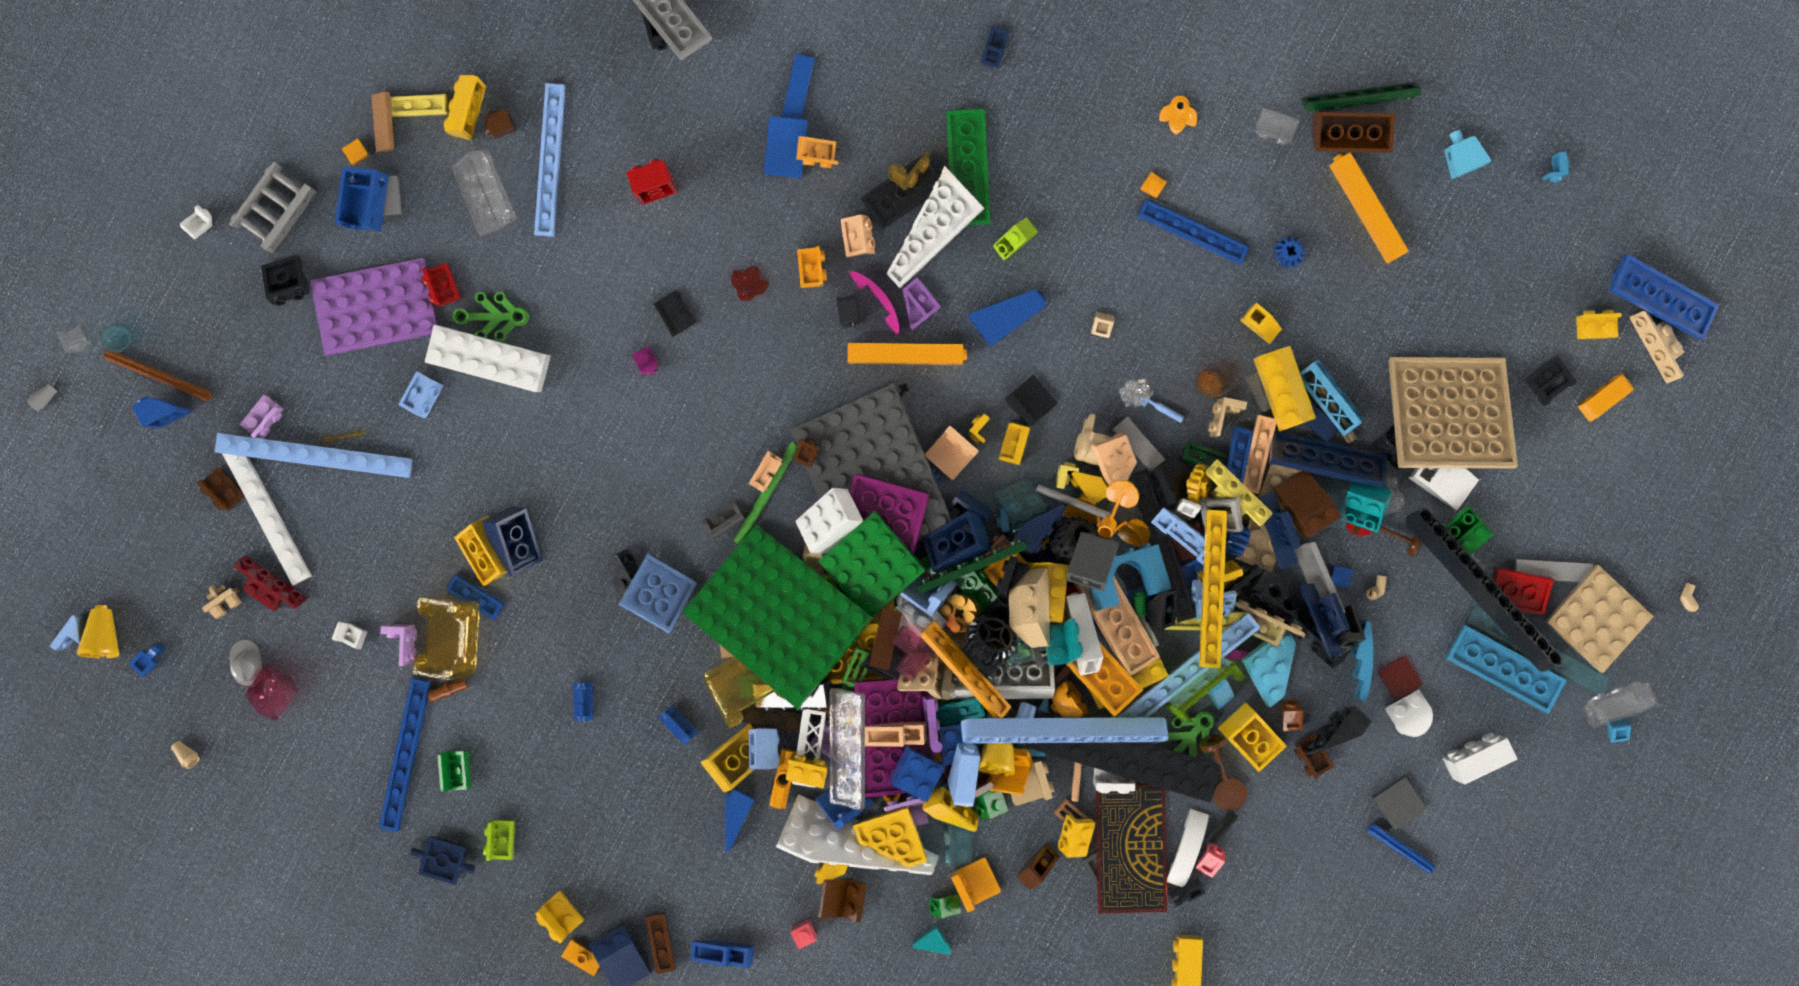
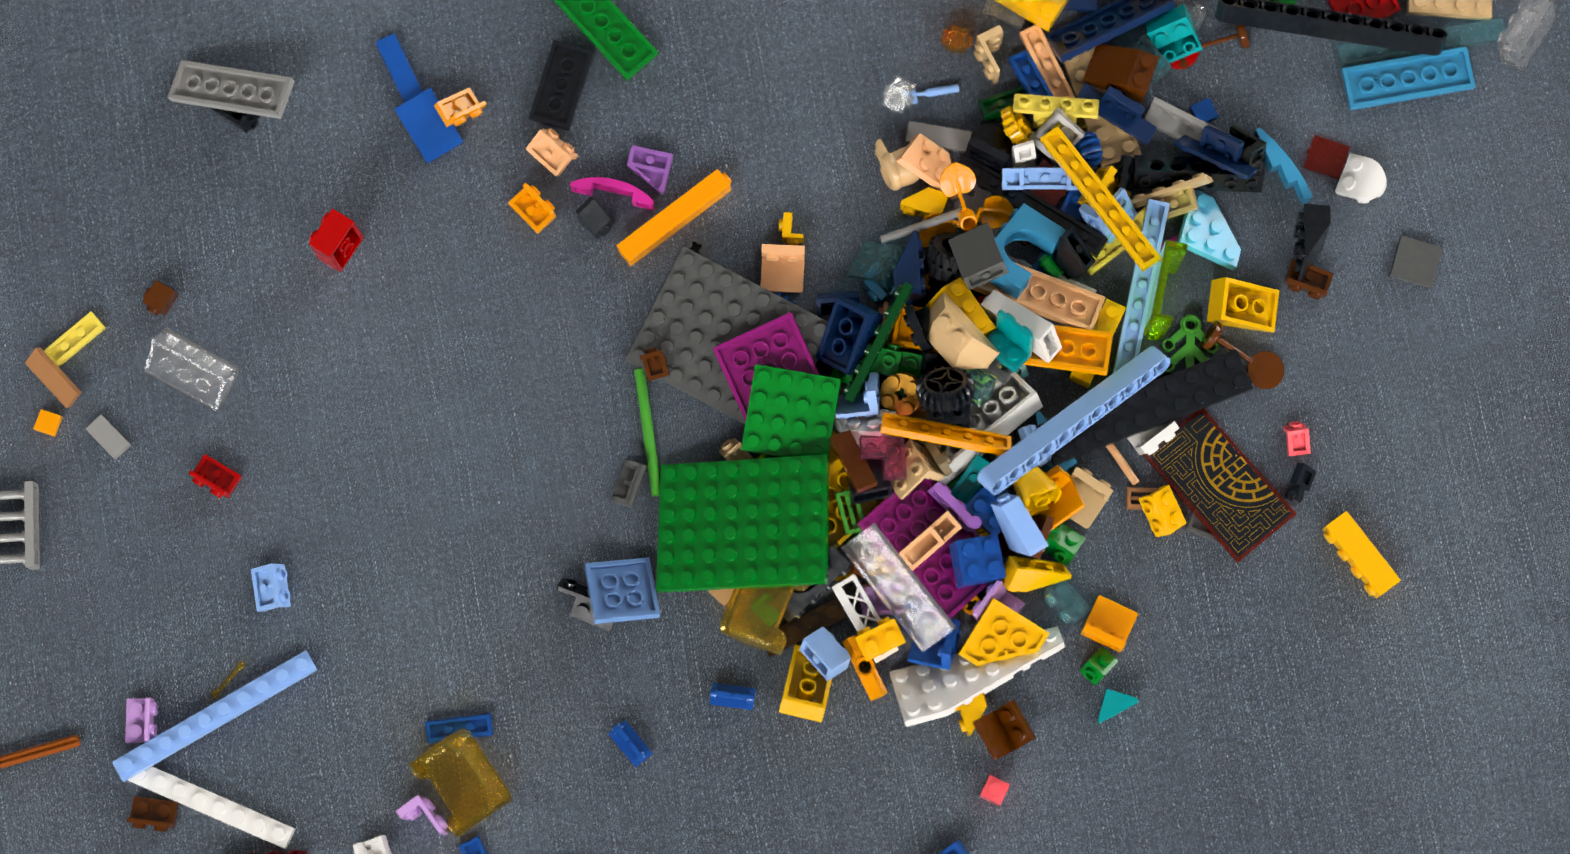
camera: 30 degrees left, 10 degrees down
blue slope [132,396,192,429] -> none
black plate [261,255,309,306] -> none
medium lavender plate [310,258,438,356] -> none
blue piece [334,167,389,232] -> none
white brick [425,325,551,392] -> none
dark orange pin [427,677,469,703] -> none
yellow slope [444,75,486,141] -> none
bright green plant [453,292,529,342] -> none
yellow slope [454,516,508,587] -> none
dark blue slope [482,506,543,576] -> none
light blue tile [534,83,566,237] -> none
magenta bracket [632,346,660,377] -> none
black plate [653,290,697,337] -> none
blue slope [724,787,756,852] -> none
clear red plate [731,266,769,302] -> none
light nougat hinge [749,451,783,492] -> none
white brick [795,488,863,554] -> none
clear yellow bracket [887,151,930,191] -> none
white wing [887,166,984,288] -> none
blue slope [968,289,1047,348] -> none
lime slope [993,217,1038,261] -> none
yellow hinge [998,423,1030,465] -> none
black bracket [1004,375,1057,428] -> none
reddish brown slope [1016,844,1059,890] -> none
light orange cylinder [1051,680,1087,718] -> none
reddish brown tile [1054,664,1072,683] -> none
light yellow bracket [1055,462,1080,489] -> none
tan slope [1091,312,1114,338] -> none
white slope [1165,808,1209,887] -> none
dark azure slope [1206,678,1234,710] -> none
pearl dark grey axle [1207,810,1238,845] -> none
dark orange bracket [1280,700,1303,731] -> none
tan arm [1366,575,1387,600] -> none
blue axle [1367,823,1435,874] -> none
white brick [1443,733,1517,784] -> none
dark azure slope [1607,717,1631,743] -> none

